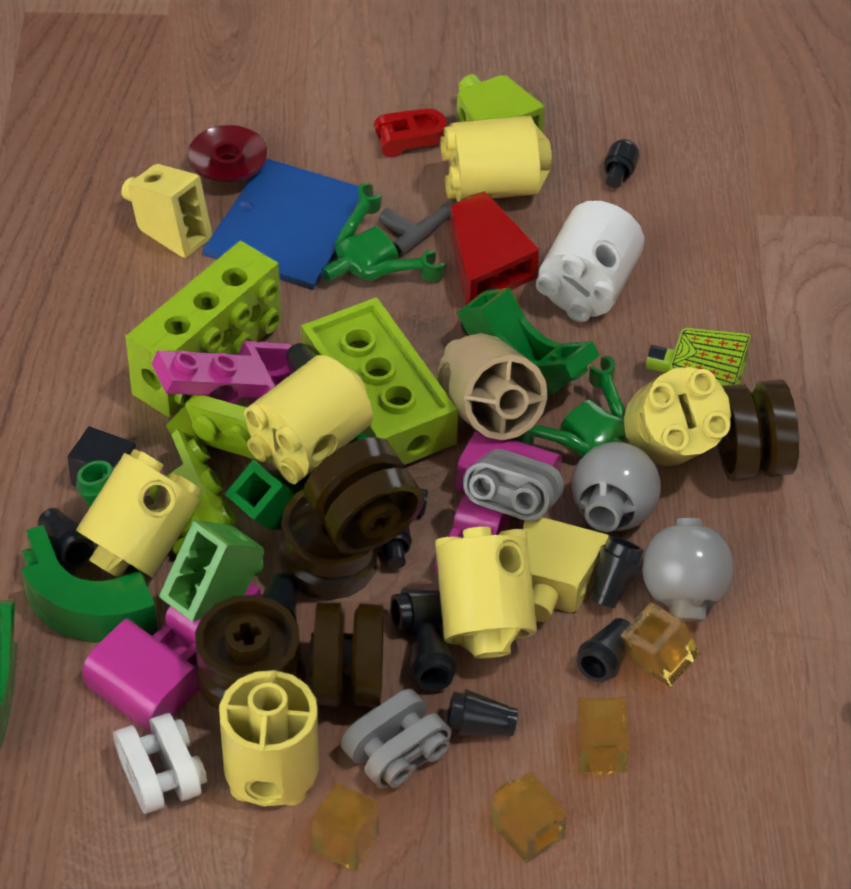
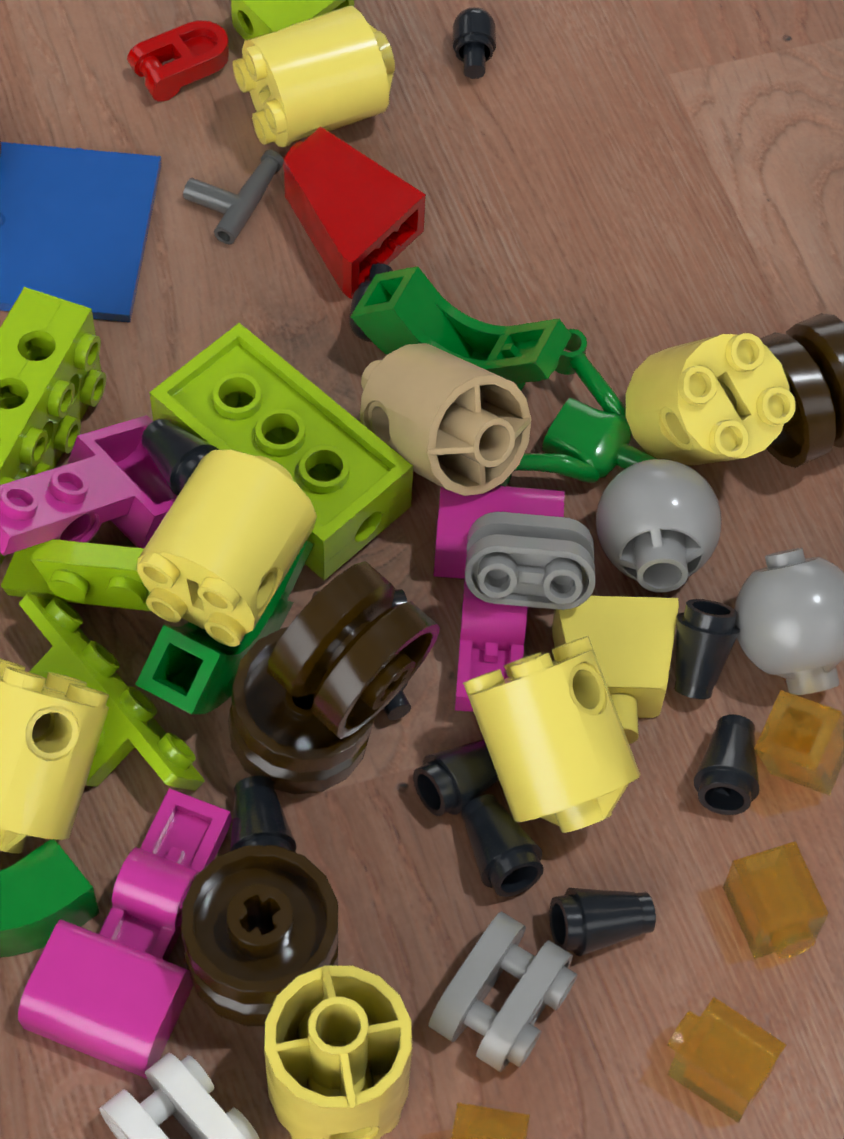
camera: 20 degrees left, 10 degrees up
bright green torso [159,520,264,622] -> none
dark brown wheel [310,602,384,708] -> none
green piece [321,182,446,282] -> none
white cylinder [536,201,645,322] -> none
lime torso [646,328,751,386] -> none

